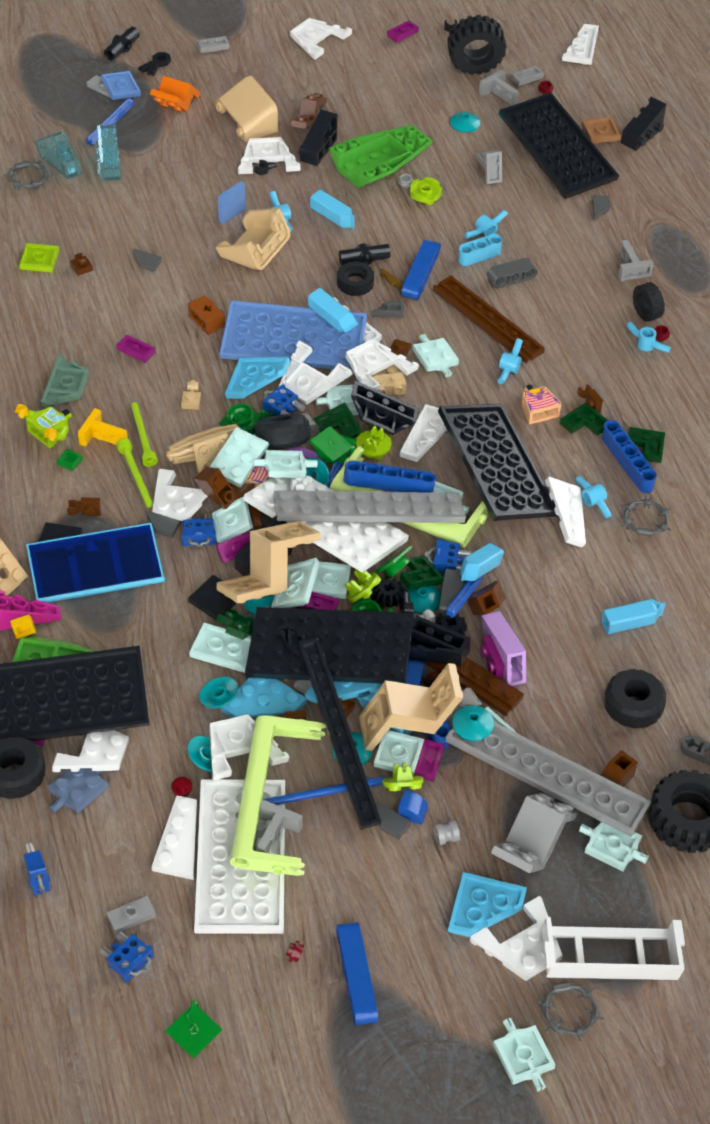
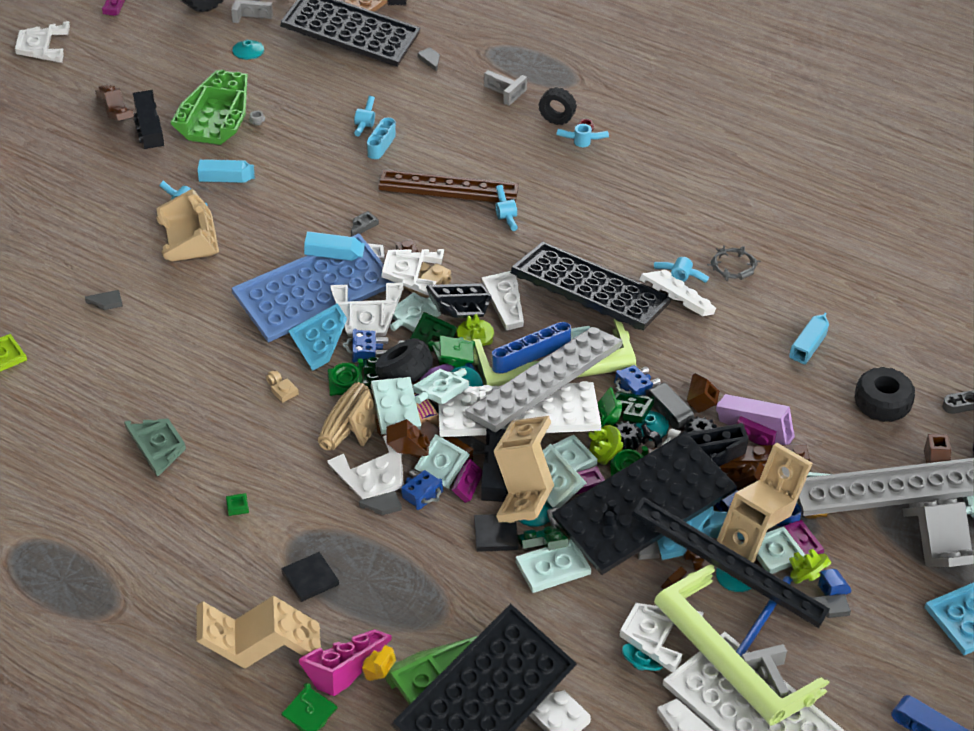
camera: 40 degrees left, 5 degrees down
lime torso [15,404,72,448] -> none
clear blue door [26,523,165,603] -> none
reddish brown plate [67,497,101,516] -> none
reddish brown tile [70,253,93,276] -> none
yellow bracket [78,408,128,447] -> none
magenta plate [116,335,155,363] -> none
lime piece [116,438,153,508] -> none
lime piece [131,402,158,467] -> none
dark red plate [171,777,192,797] -> none
dark orange brick [188,295,225,335] -> none
teal dish [199,677,239,709] -> none
tan windscreen [215,76,278,142] -> none
medium blue tile [218,181,246,224] -> none
medium azure plate [221,678,306,718] -> none
white wing [238,137,300,174] -> none
black piece [254,160,276,175] -> none
black tyre [337,261,374,296] -> none
black piece [339,243,390,265] -> none
pearl gold piece [380,269,404,289] -> none
blue beam [402,240,441,300] -> none
lime plate [410,177,442,205] -> none
light aqua plate [412,334,459,377] -> none
light grey wheel [433,820,460,846] -> none
blue axle [445,575,484,618] -> none
teal dish [452,705,494,741] -> none
medium azure piece [460,543,504,581] -> none
light grey bracket [476,150,502,184] -> none
dark grey beam [487,258,538,288] -> none
light nougat torso [521,384,561,425] -> none
dark green plate [560,403,608,436] -> none
reddish brown plate [577,384,603,413] -> none
blue beam [602,420,657,493] -> none
dark green plate [628,427,665,463] -> none

